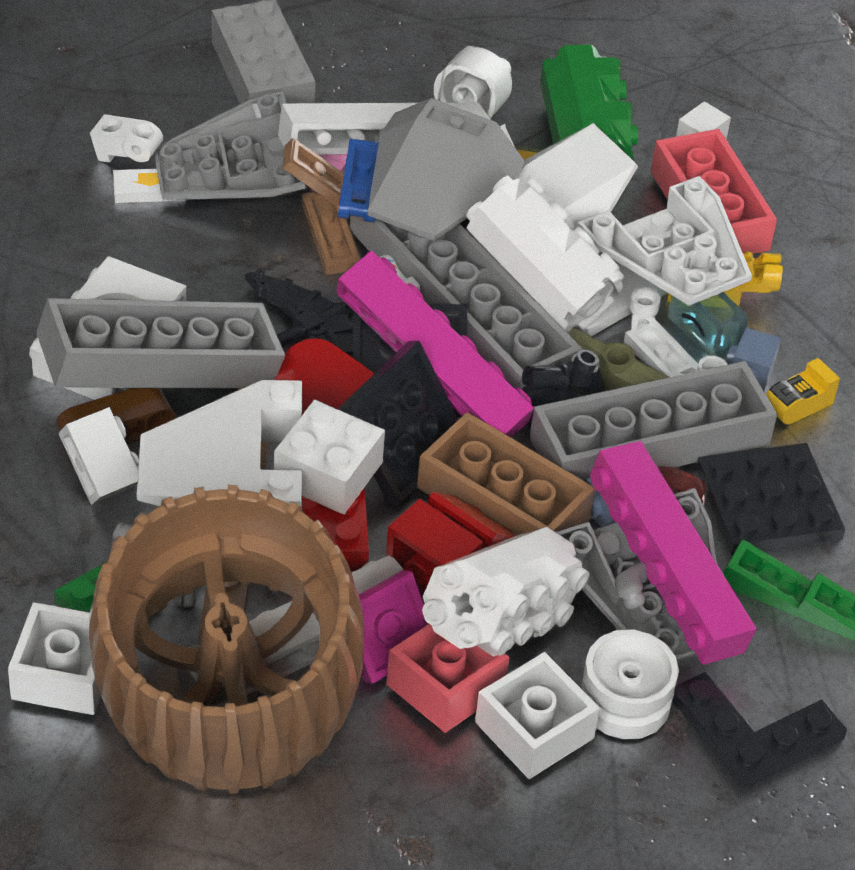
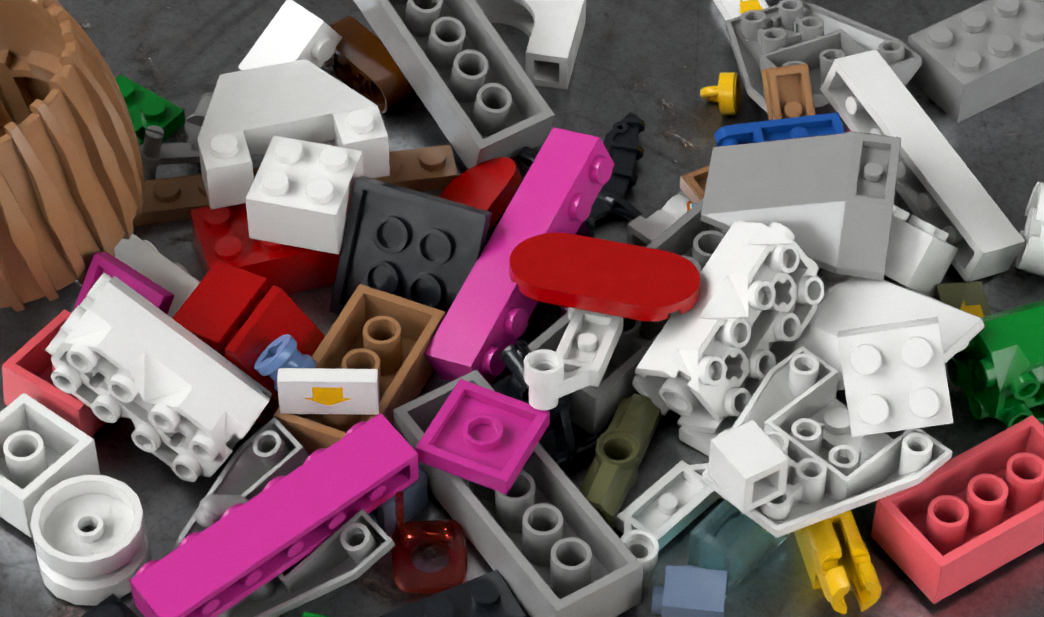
camera: 80 degrees right, 0 degrees up
none -> medium blue wheel [254,334,316,392]
none -> white tile [277,368,379,415]
none -> dark pink plate [415,379,550,494]
none -> red tile [509,233,700,322]
none -> white plate [524,307,623,410]
none -> yellow tile [700,72,741,115]
none -> white brick [708,420,789,514]
none -> white brick [837,316,953,437]

